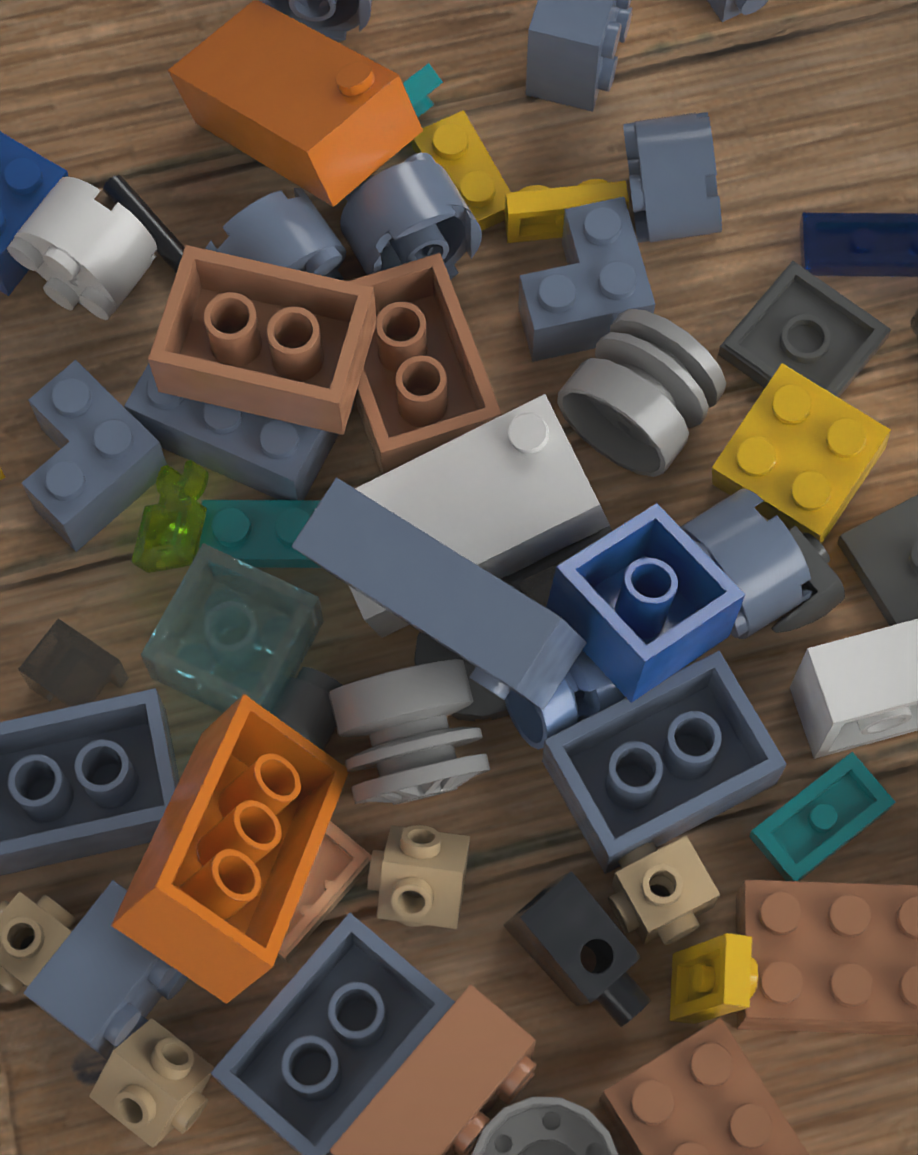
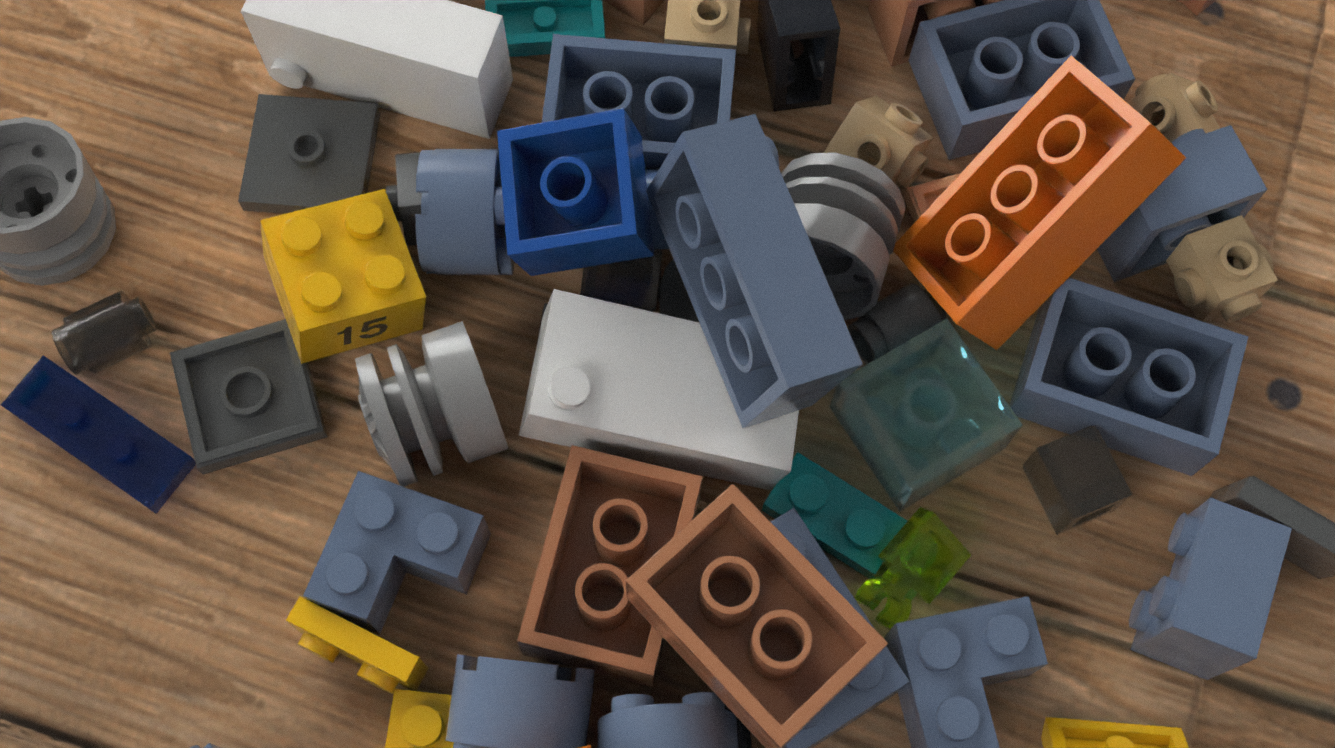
camera: 150 degrees left, 0 degrees up
sand blue brick [623,112,722,243] -> none

